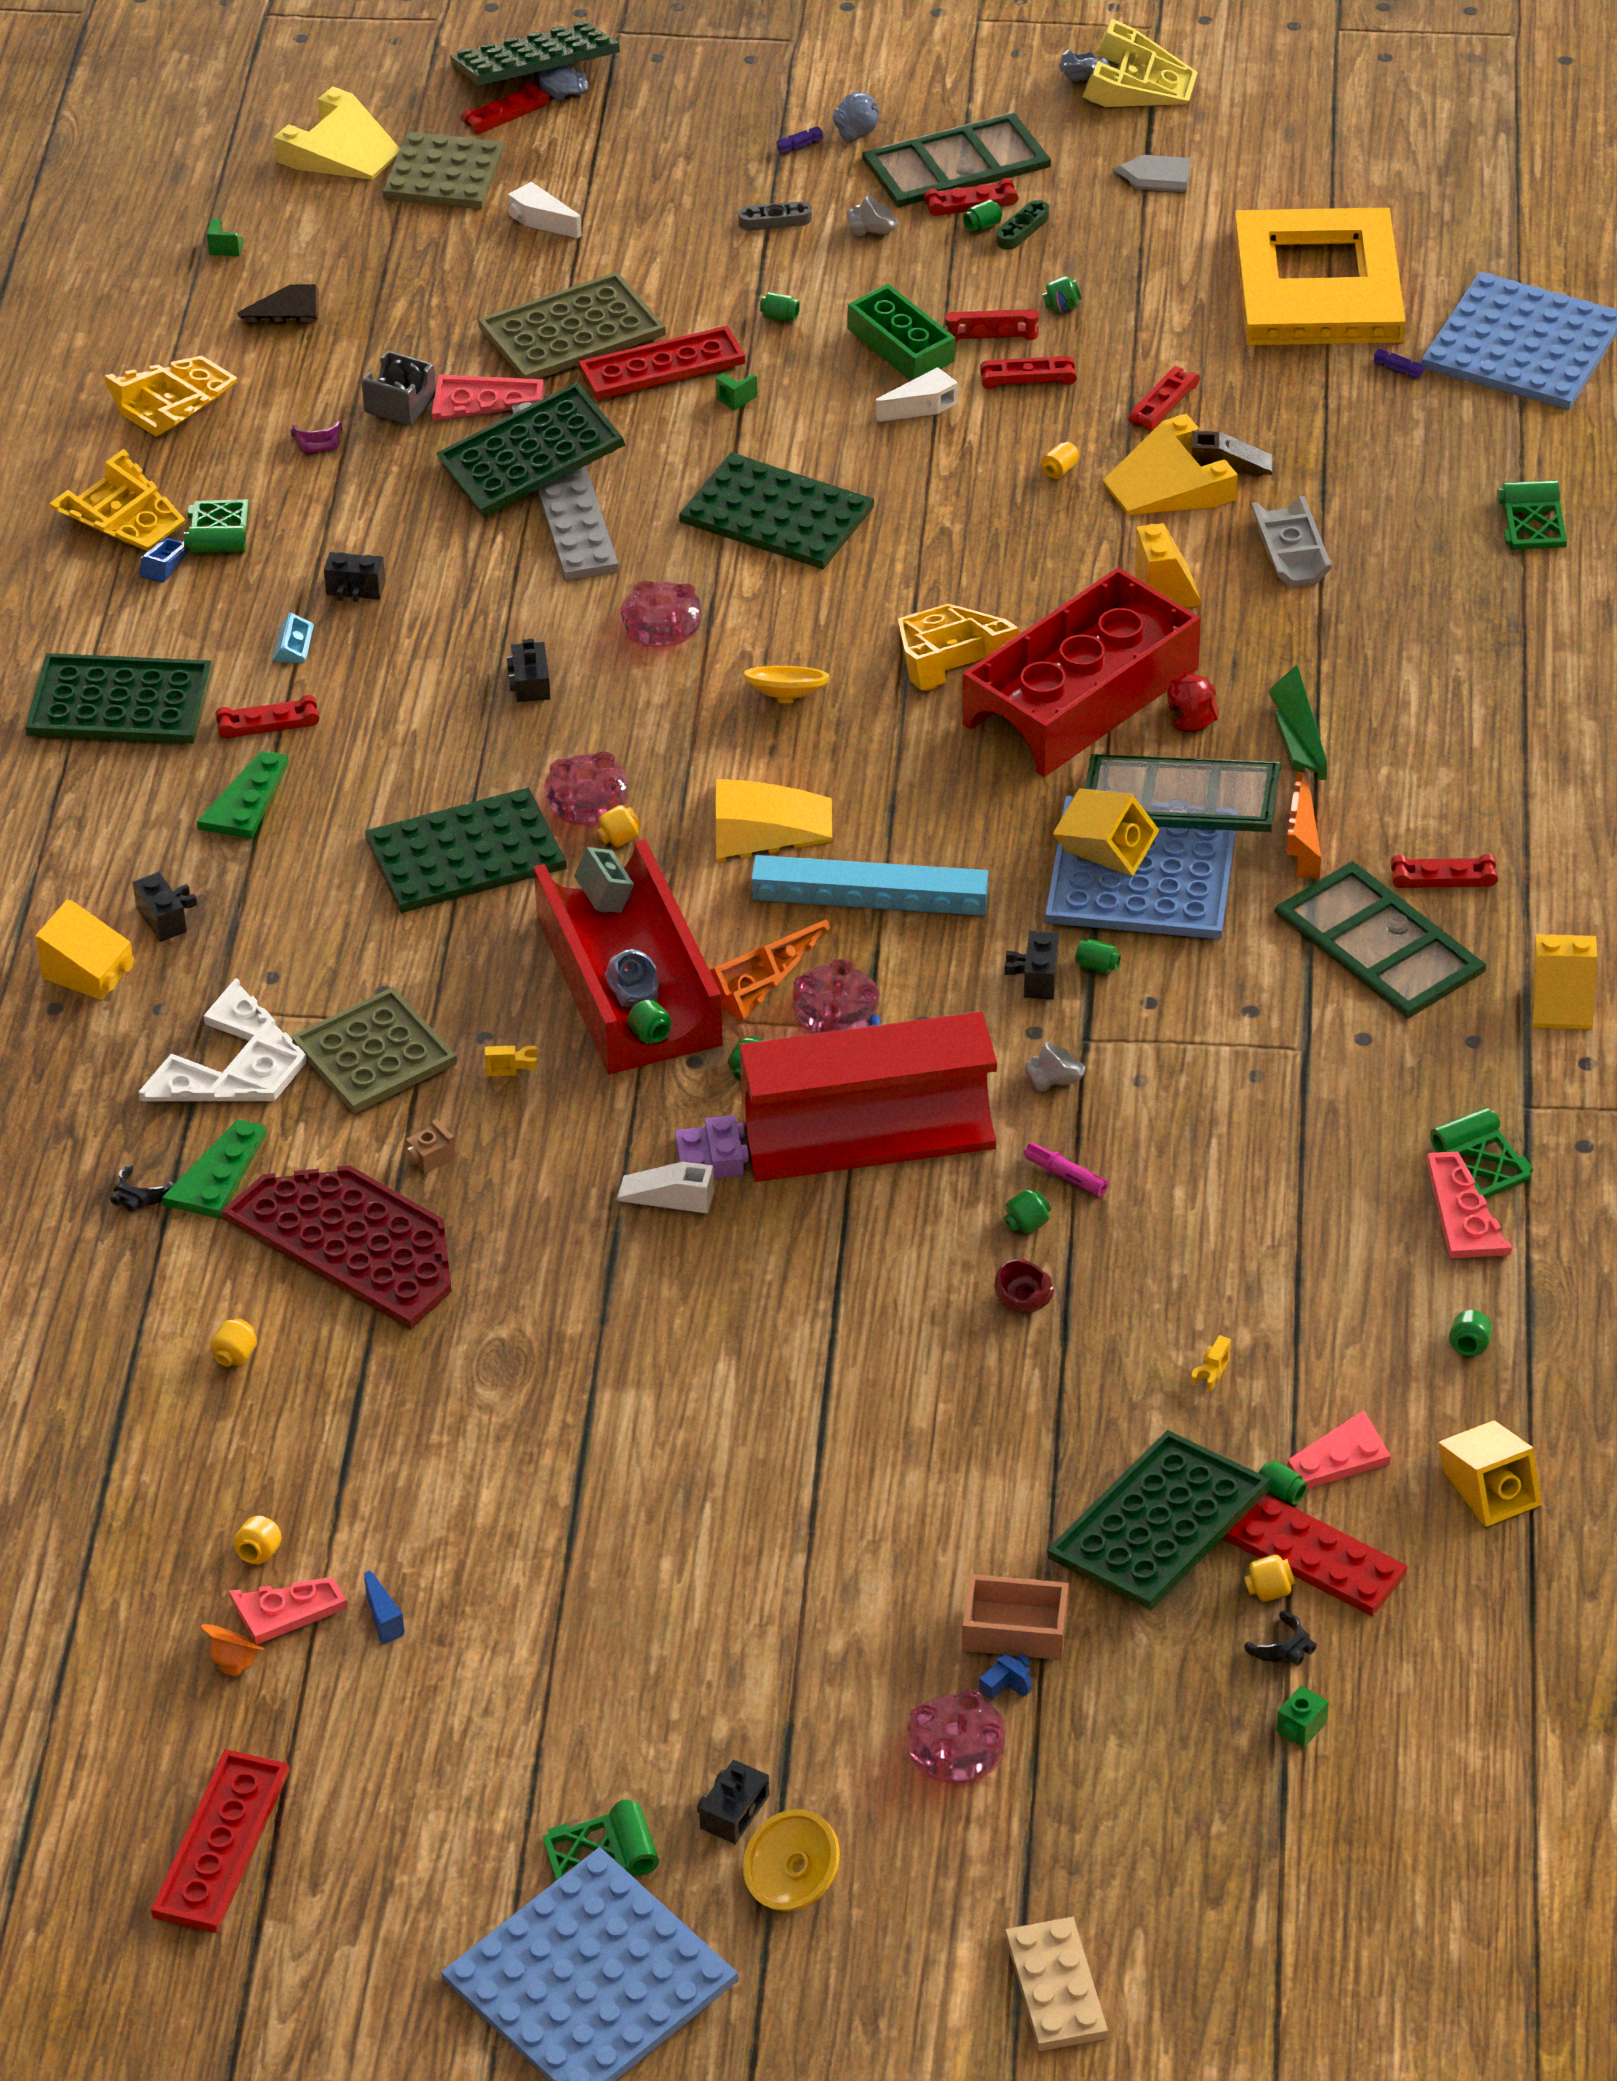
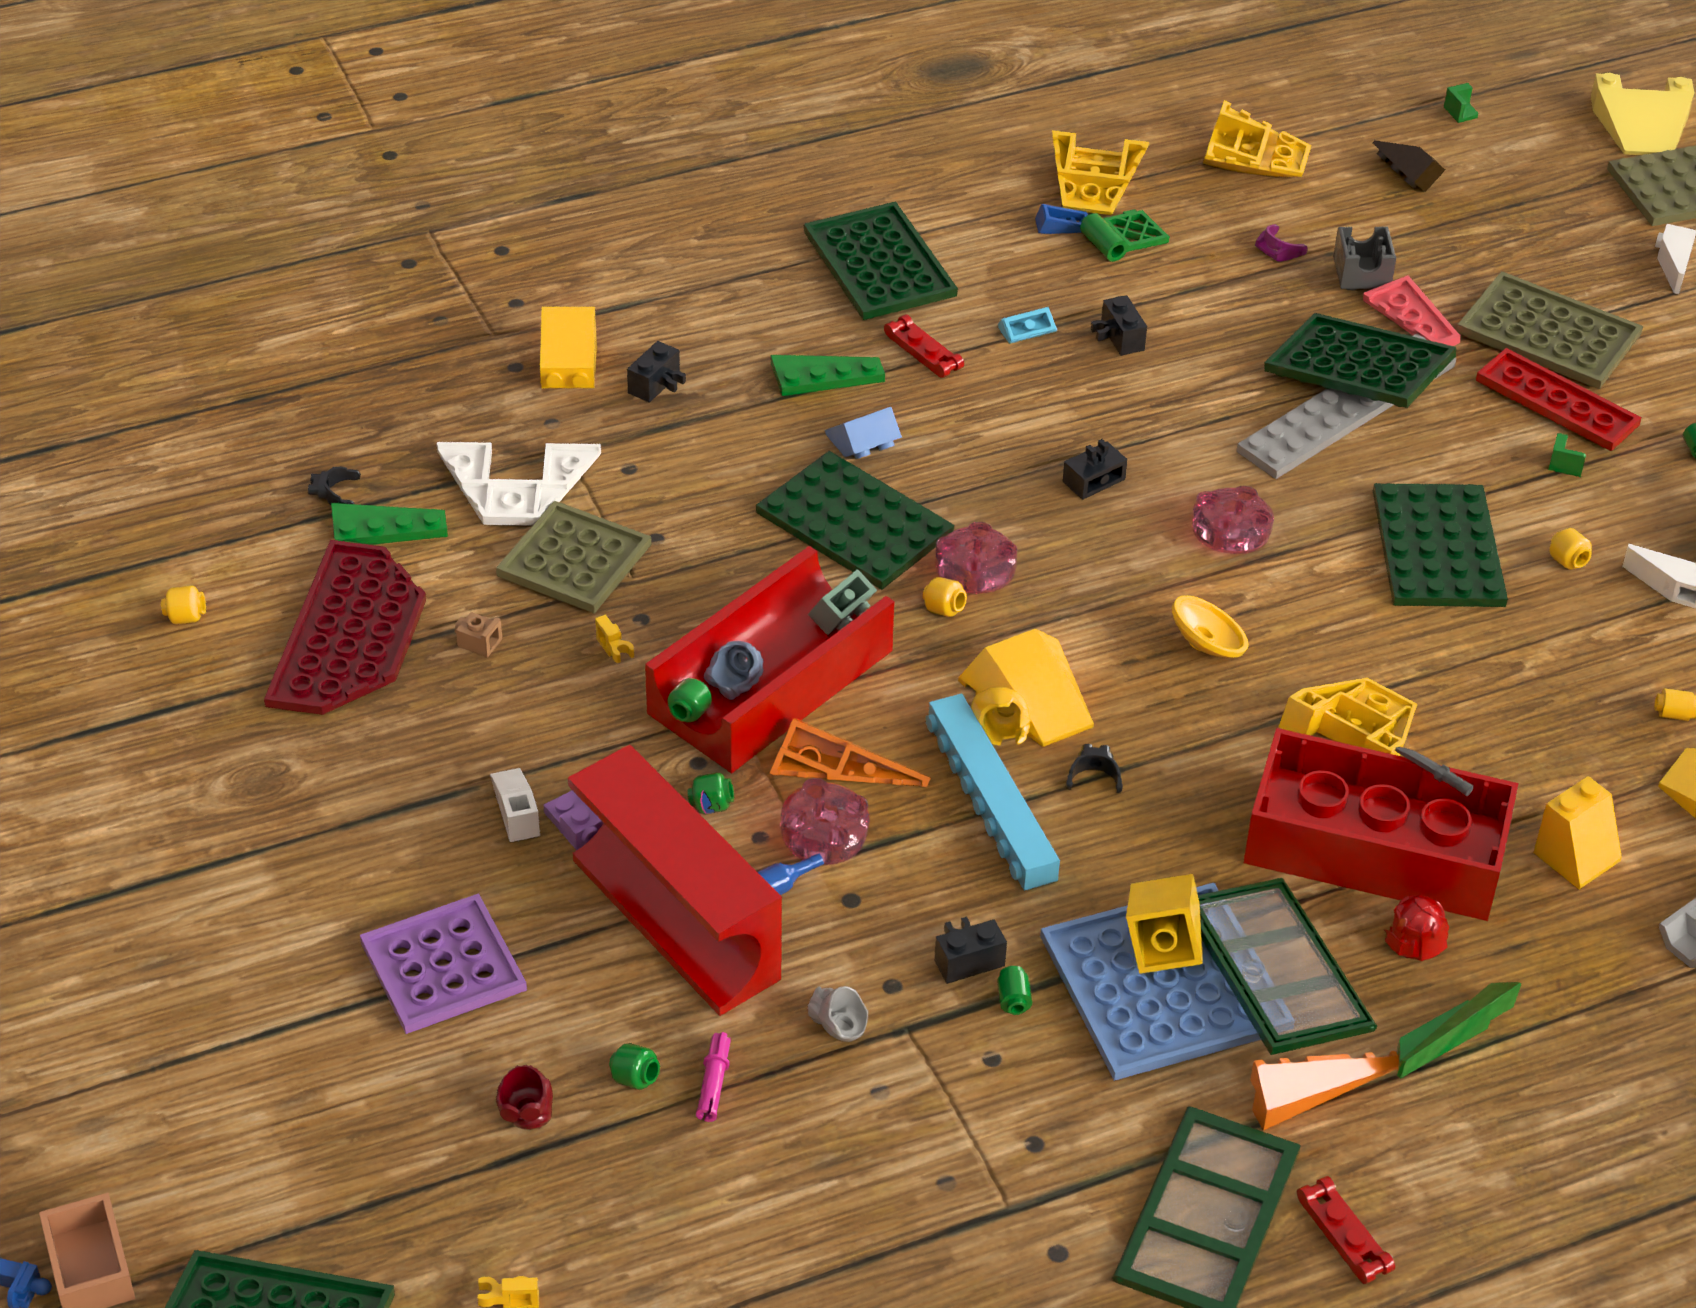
camera: 60 degrees right, 0 degrees up
none -> medium lavender piece [360,893,527,1034]
none -> slope [825,407,902,459]
none -> yellow helmet [971,687,1031,746]
none -> black helmet [1066,744,1123,793]
none -> dark grey piece [1395,747,1473,796]
none -> yellow head [1549,528,1592,570]

